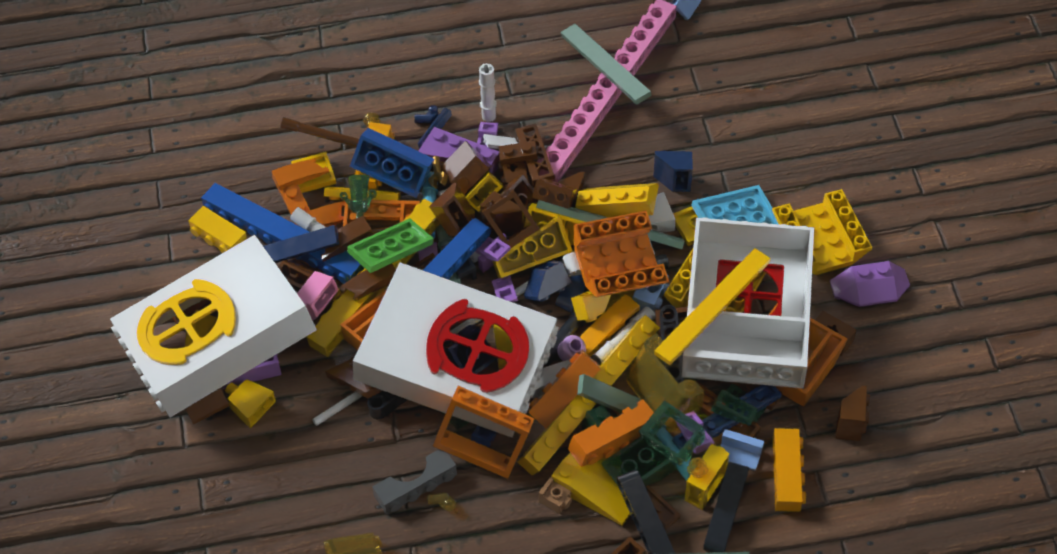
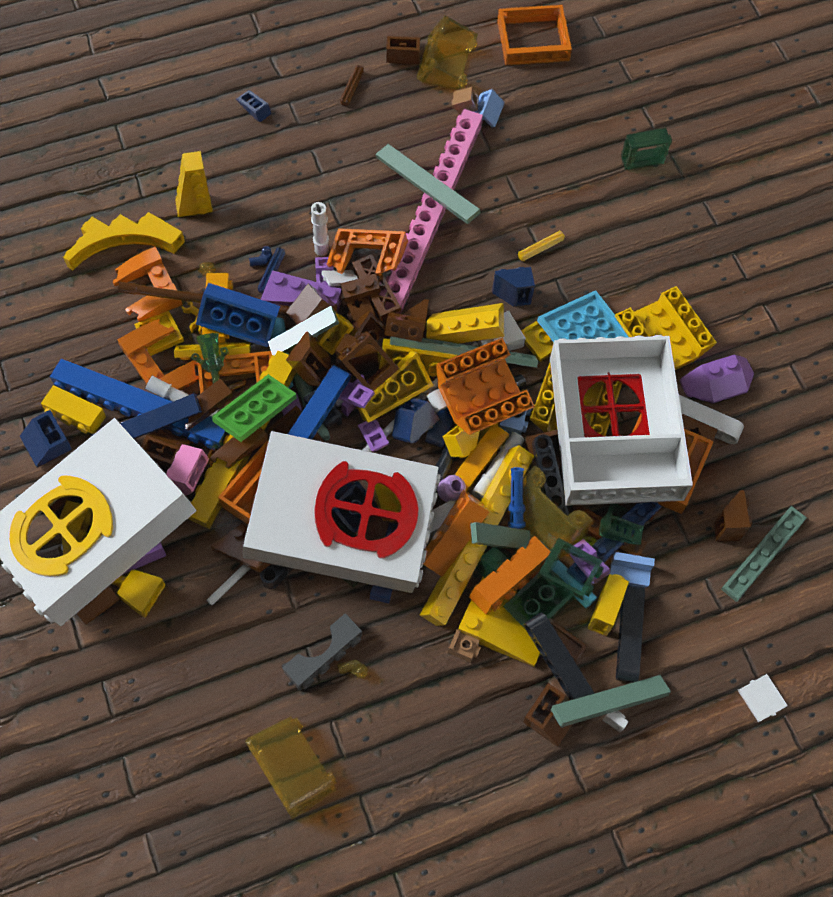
camera: 15 degrees left, 10 degrees up
pearl gold bar [428,156,448,189] -> none
orange window [433,386,535,479] -> none
yellow tile [654,248,771,365] -> none
clear yellow plate [687,458,708,478] -> none
light orange brick [773,428,806,512] -> none
none -> dark blue slope [20,410,72,468]
none -> yellow arch [63,212,185,270]
none -> orange wedge [113,247,183,322]
none -> yellow wedge [175,151,213,217]
none -> yellow arm [181,301,202,334]
none -> tile [268,306,339,355]
none -> orange wedge [326,228,408,276]
none -> blue pin [508,467,526,529]
none -> yellow axle [518,231,565,261]
none -> clear green window [620,128,672,170]
none -> white beam [679,395,744,444]
none -> sand green tile [721,506,807,602]

